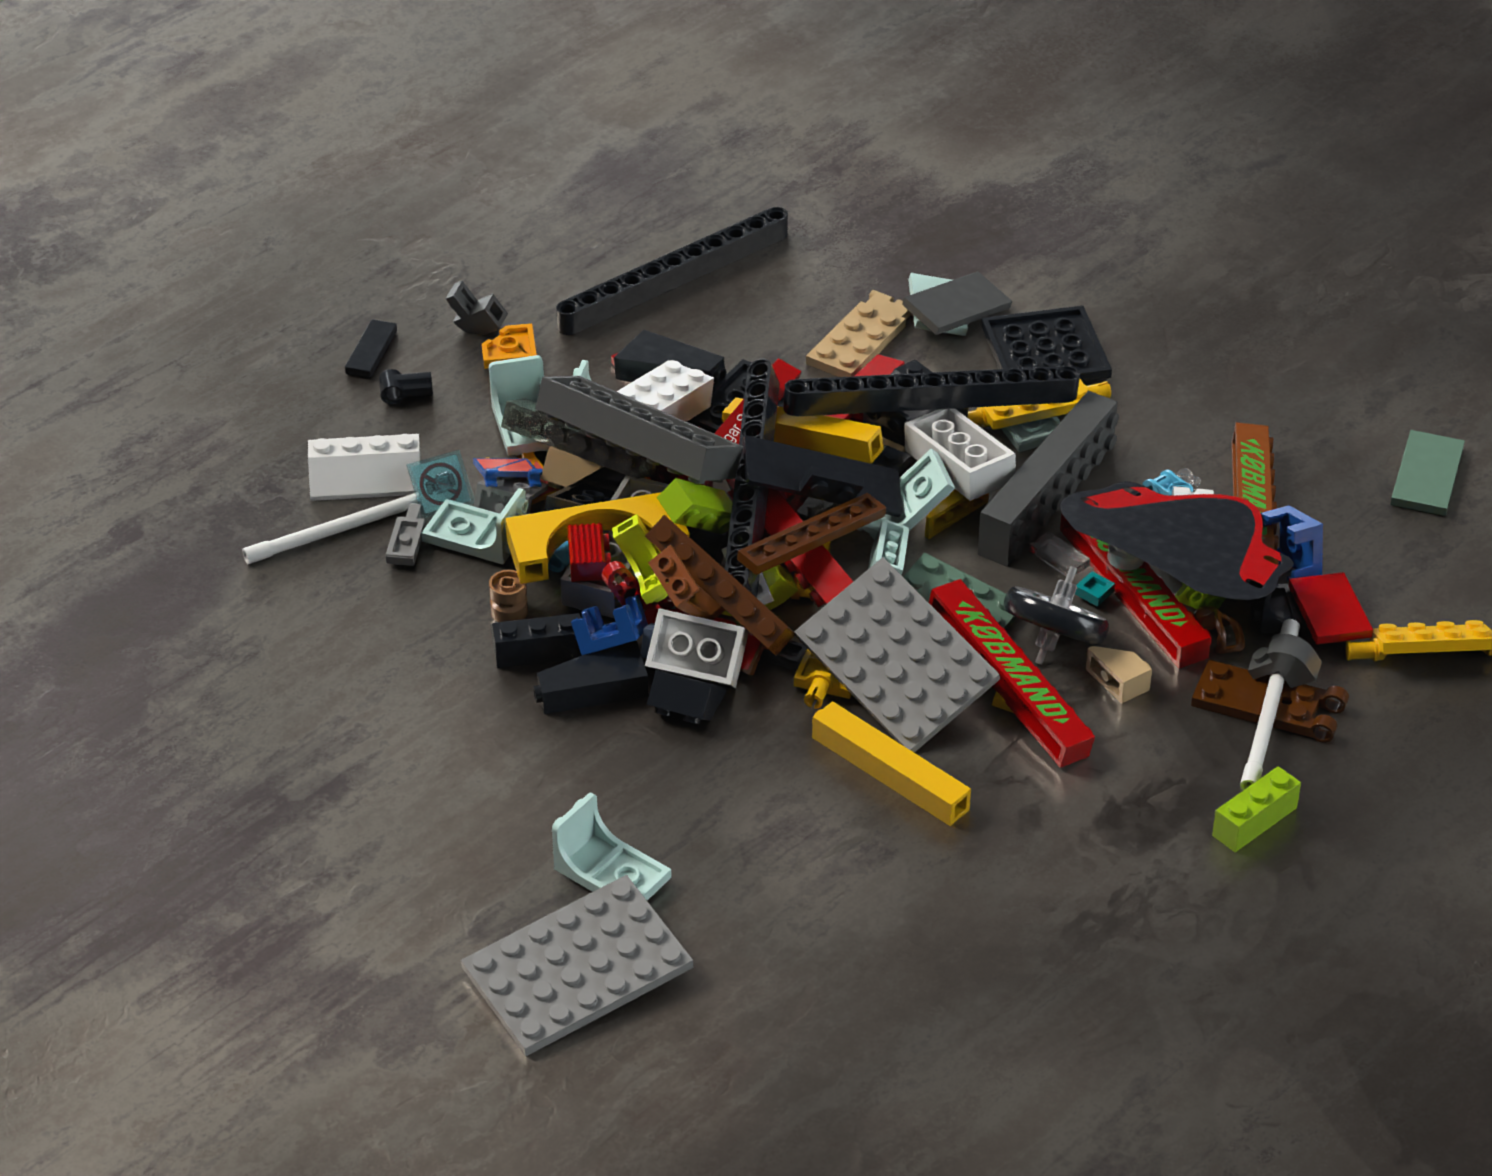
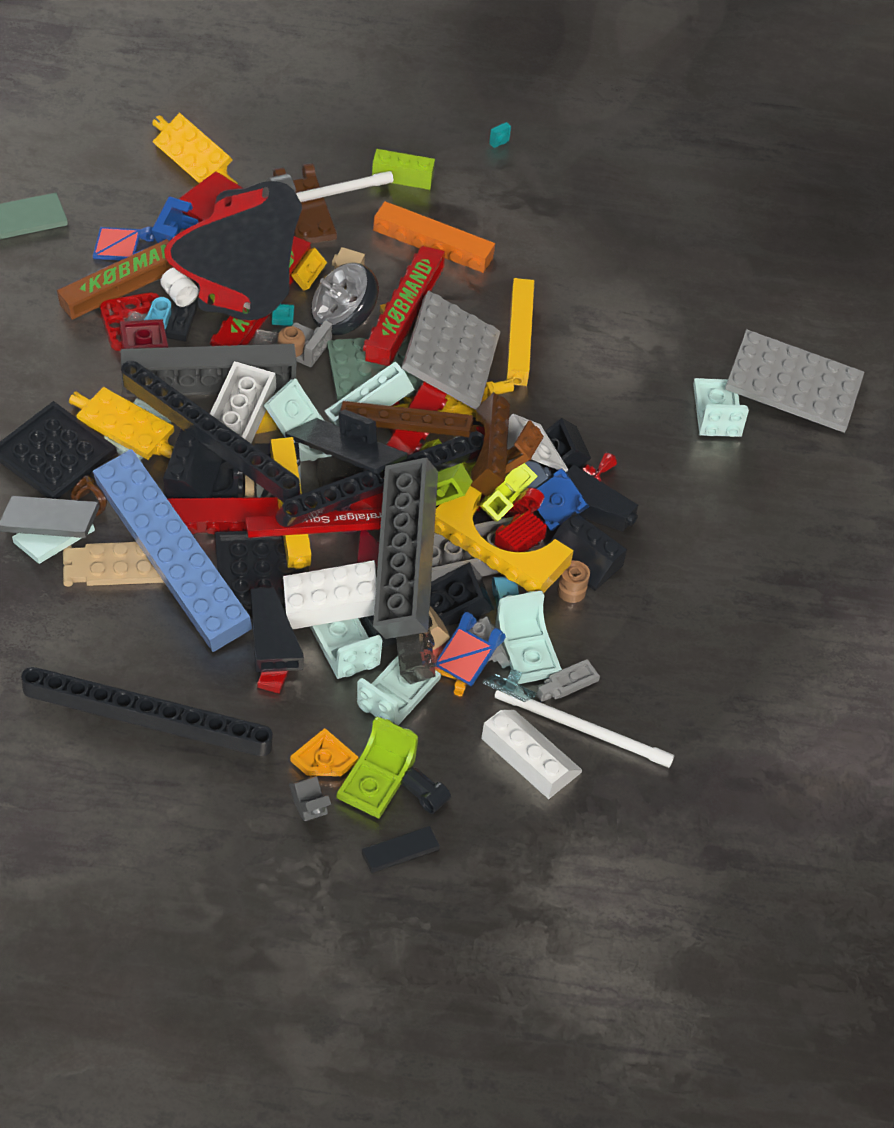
camera: 135 degrees left, 10 degrees up
none -> reddish brown piece [71,476,107,517]
none -> flag [93,227,155,261]
none -> medium blue brick [93,449,252,652]
none -> red beam [100,293,160,351]
none -> dark red slope [120,319,168,349]
none -> medium nougat head [277,326,305,357]
none -> yellow plate [291,247,327,291]
none -> light grey bracket [292,320,333,367]
none -> lime bracket [337,717,418,819]
none -> orange brick [373,201,495,273]
none -> teal plate [489,122,511,148]
none -> red piece [581,453,617,481]

